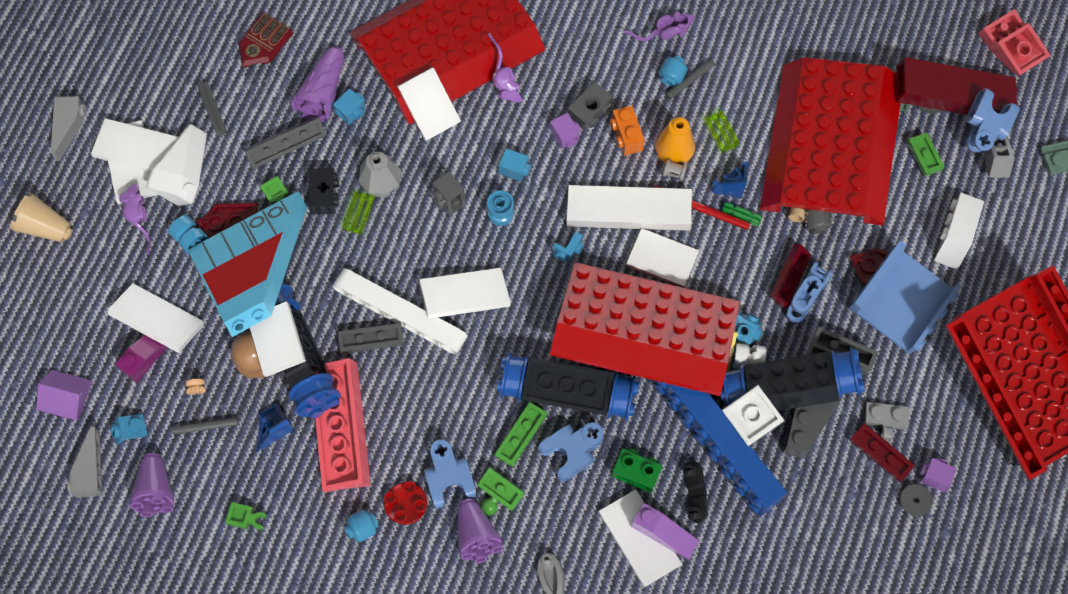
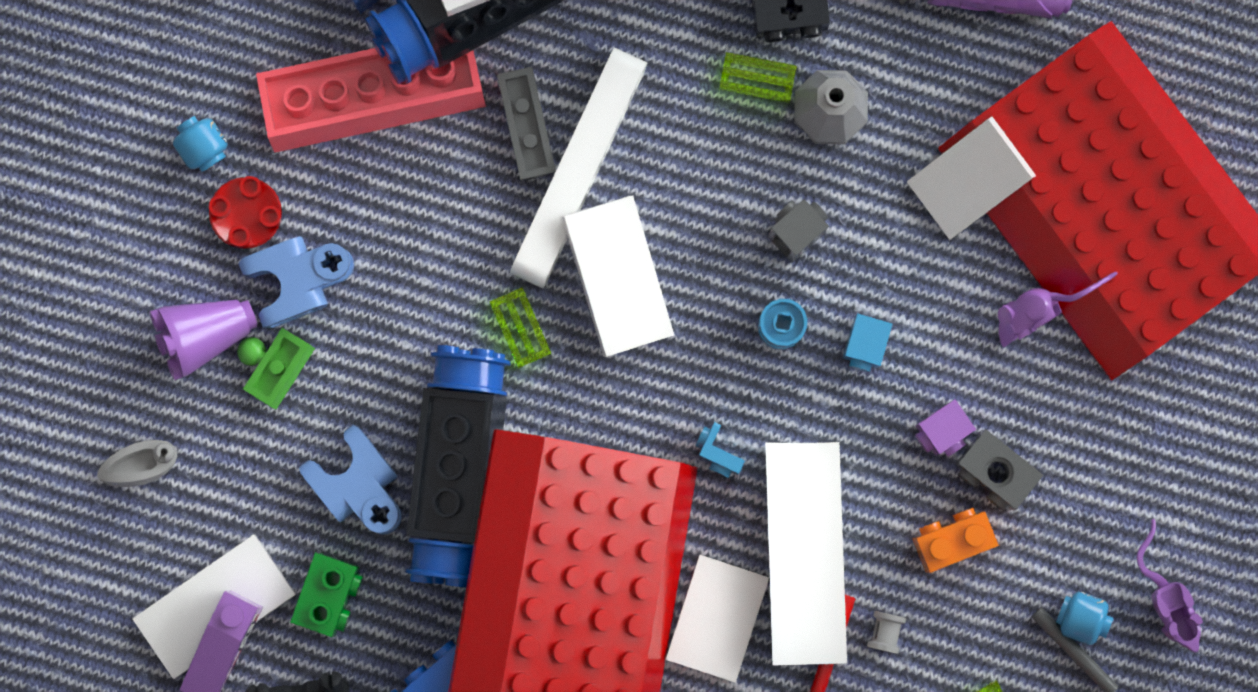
camera: 85 degrees right, 15 degrees up
dark azure brick [333,88,366,125] -> none
bright green plate [495,402,548,468] -> none
light orange cone [655,117,695,164] -> none
none -> clear neon green tile [489,287,552,369]

